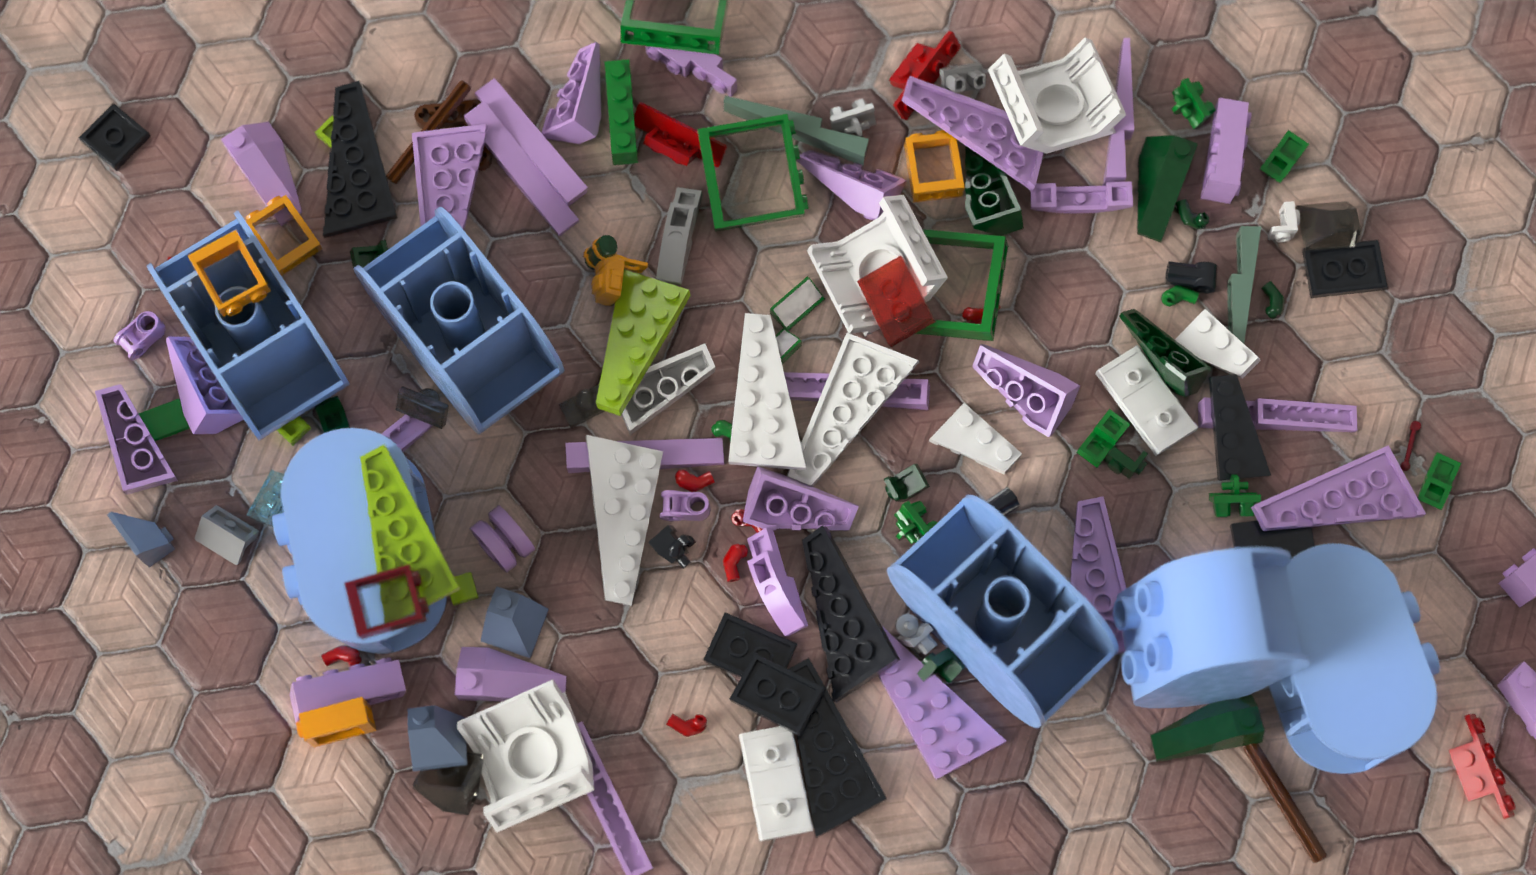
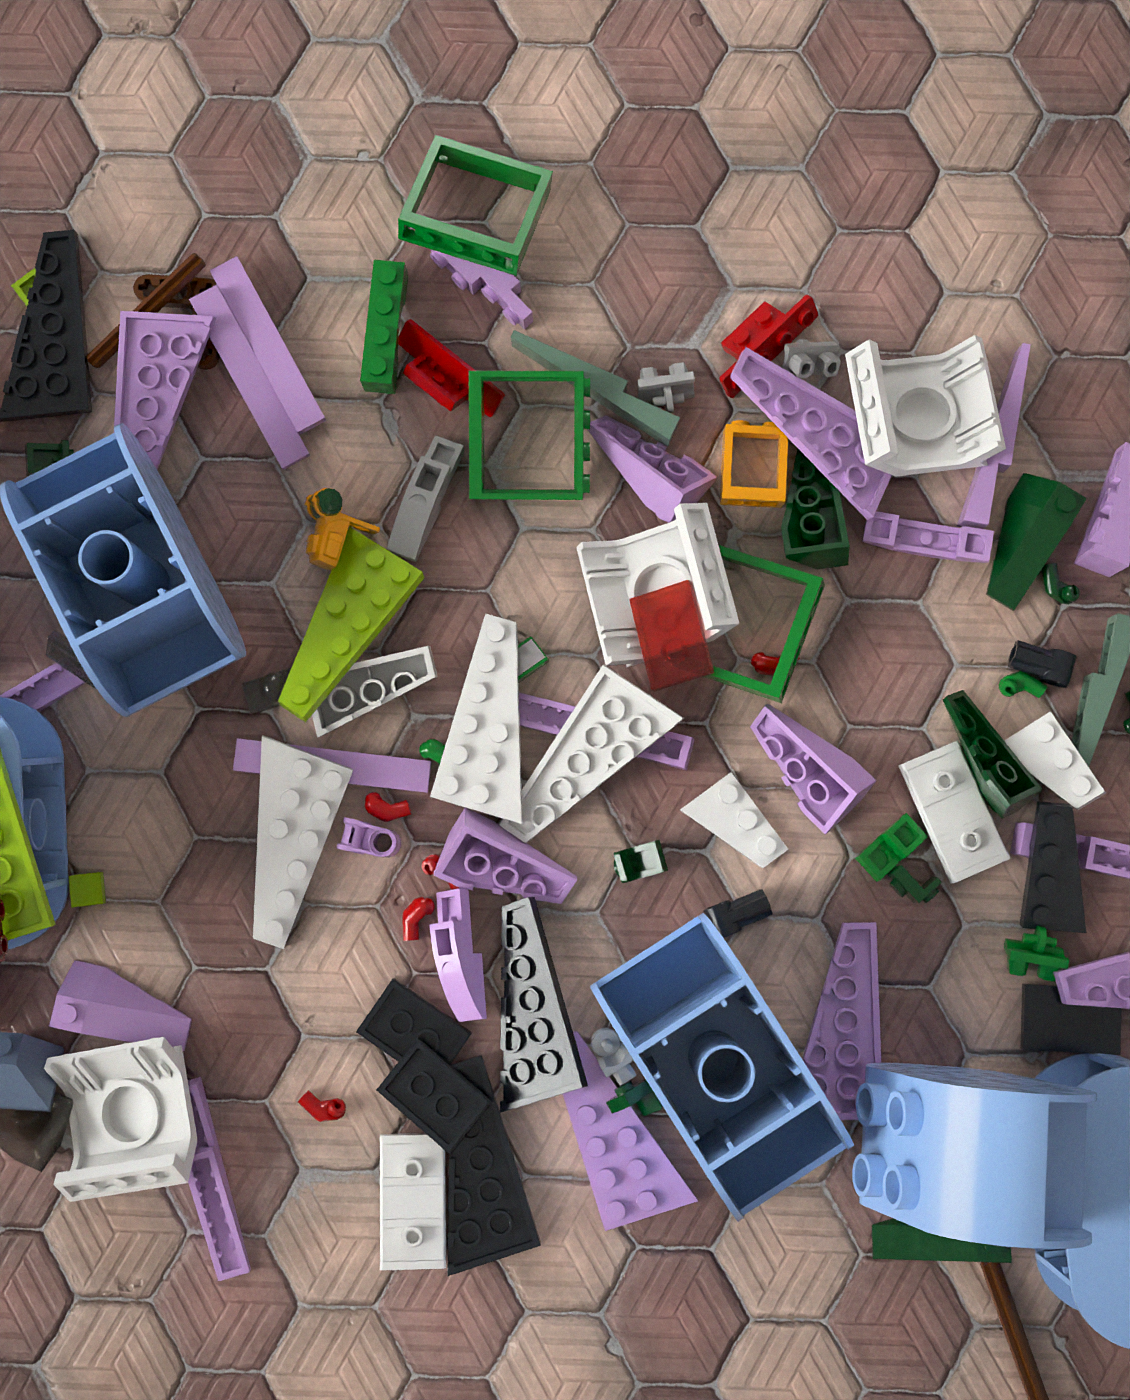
camera: 15 degrees right, 10 degrees up
lavender wheel [470,505,535,573] -> none
sand blue slope [480,586,549,659] -> none
lavender wedge [542,42,601,144] -> none
black piece [648,525,696,569] -> none
flat silver slope [770,276,825,331] -> none
green hips [894,501,937,544] -> none
green hips [1172,78,1216,130] -> none

